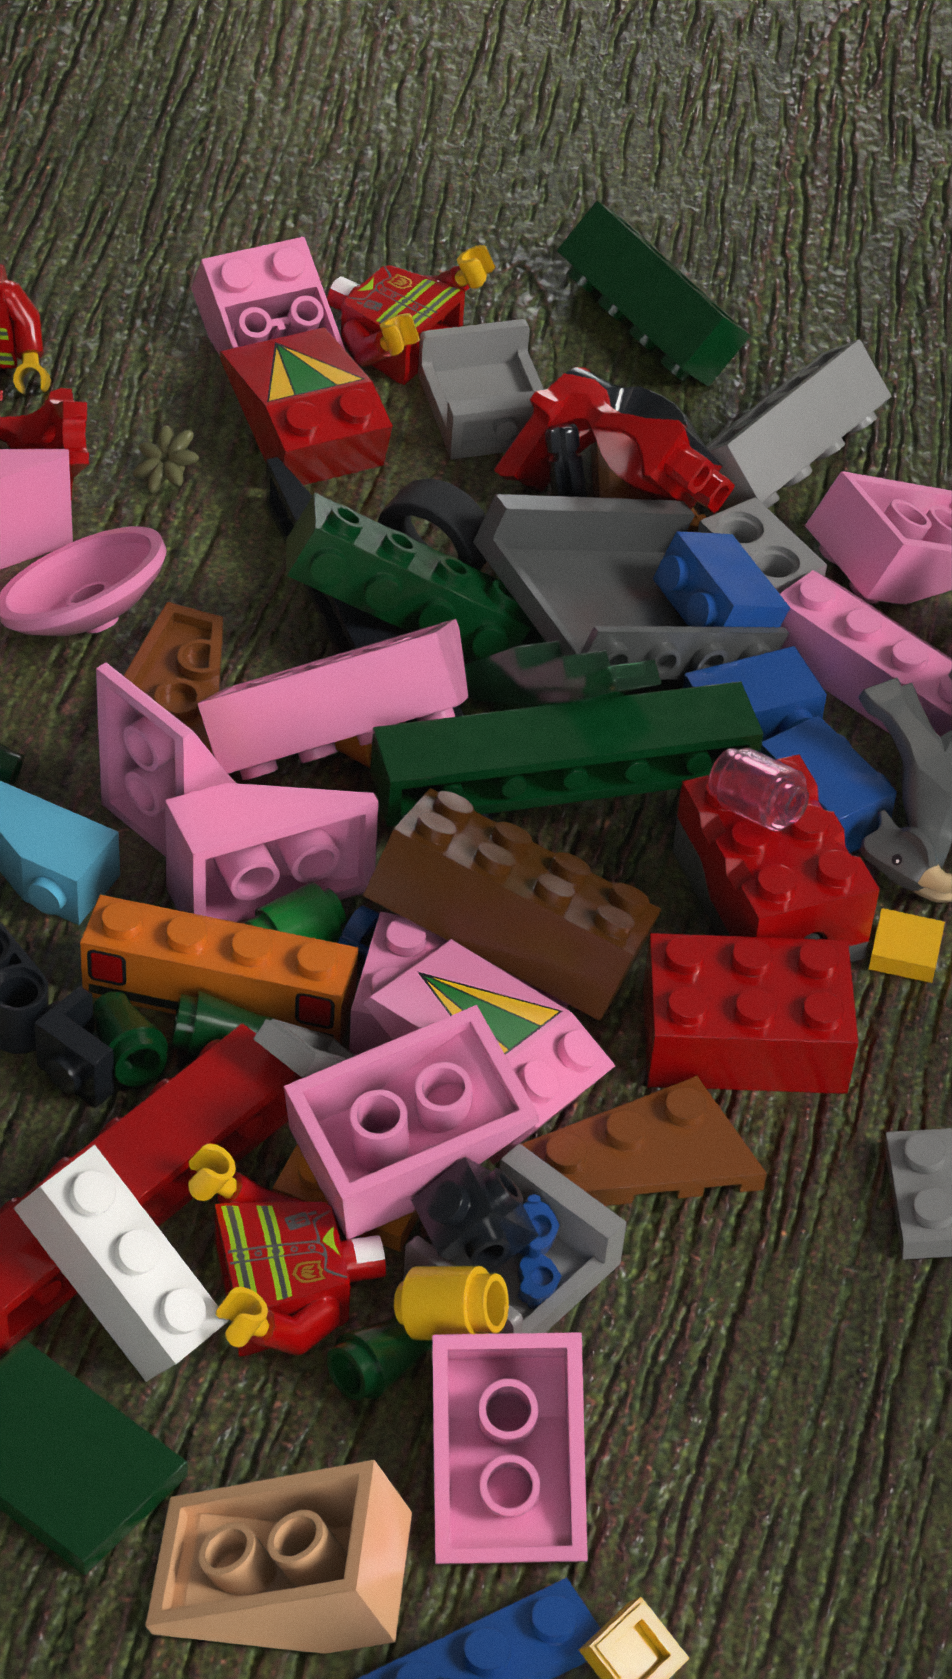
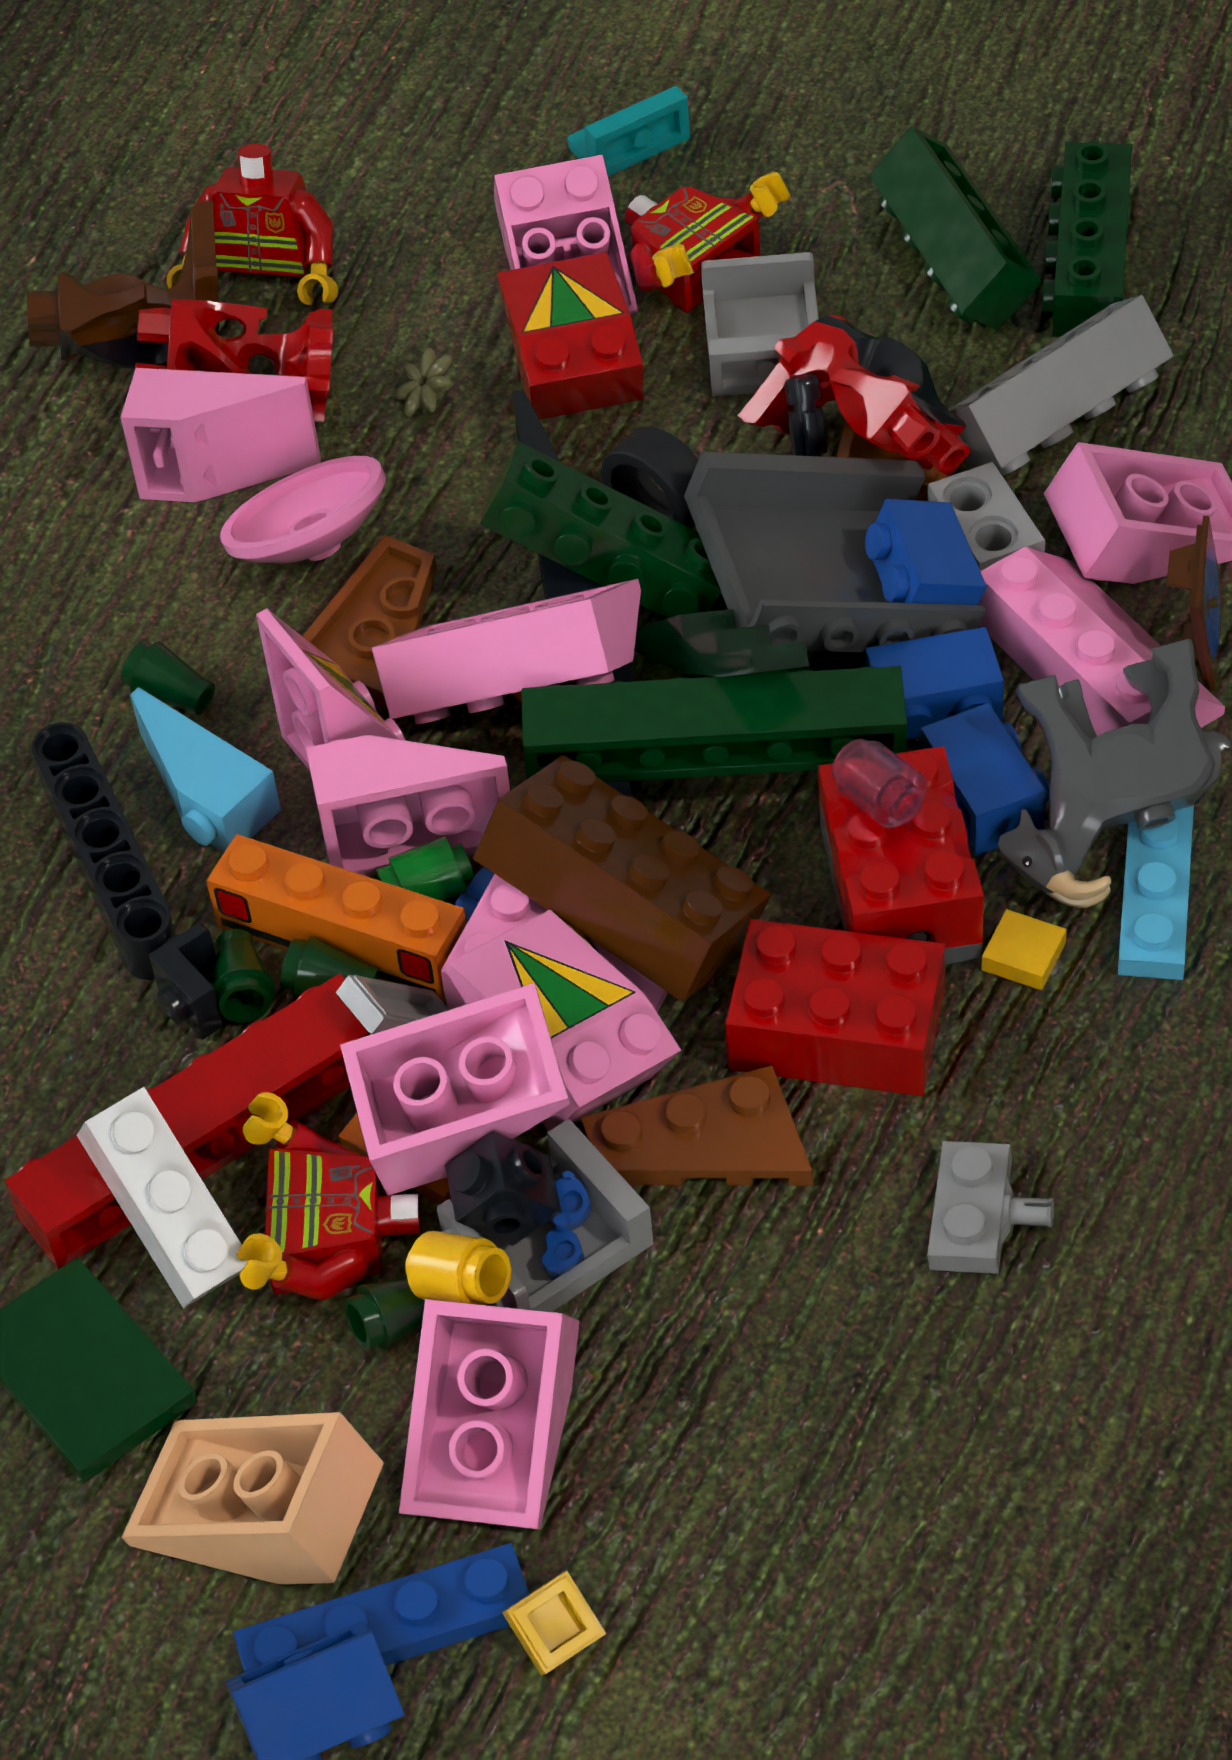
camera: 20 degrees right, 5 degrees up
none -> teal panel [567,86,690,176]
none -> dark green brick [1042,142,1132,337]

